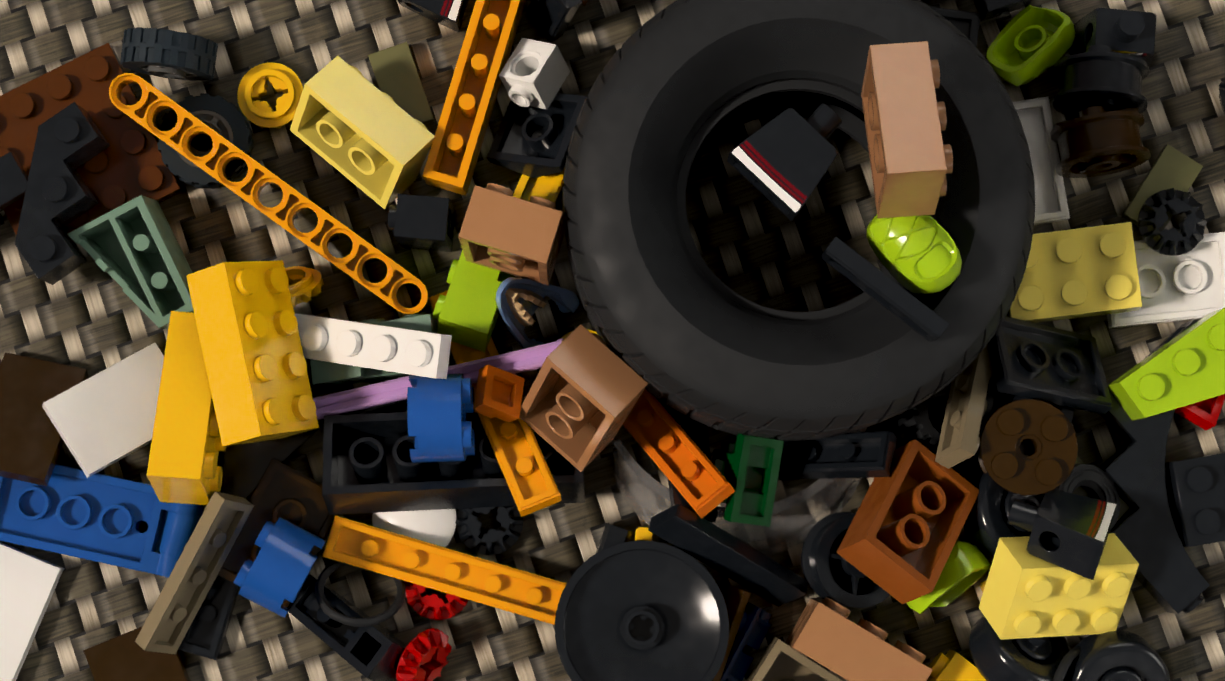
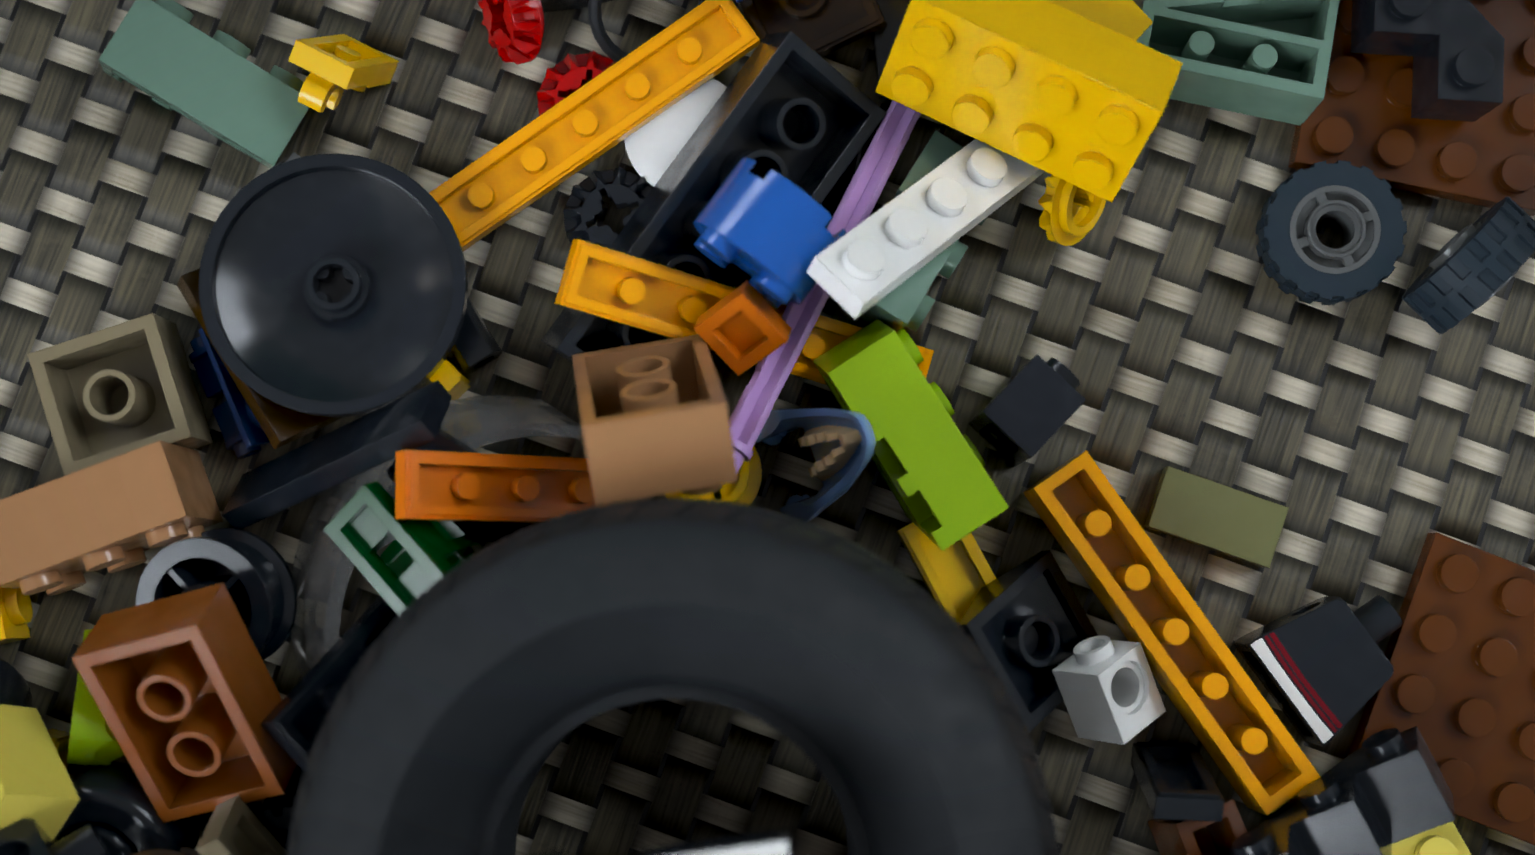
camera: 125 degrees right, 0 degrees up
light orange beam [109,73,428,314] -> none
yellow gear [237,62,304,129] -> none
light yellow brick [290,56,435,209] -> none
medium nougat brick [458,183,564,286] -> none

